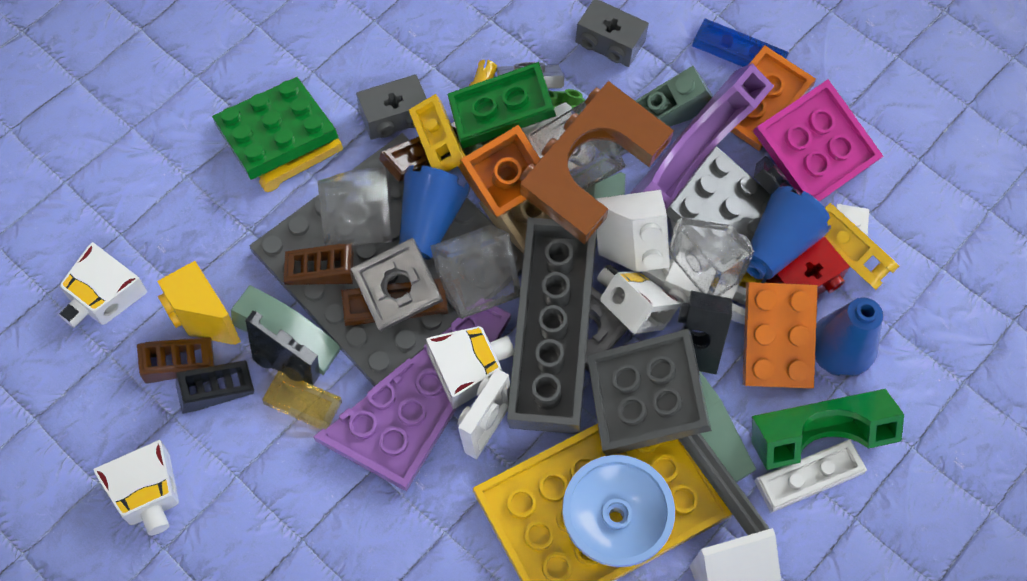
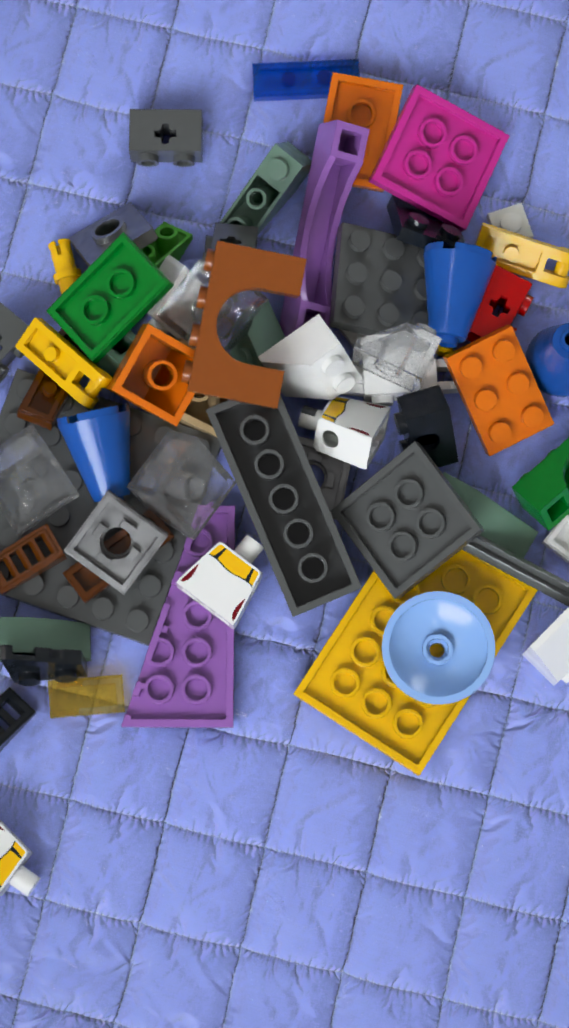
camera: 25 degrees left, 15 degrees up
white plate [457,368,510,460] -> none

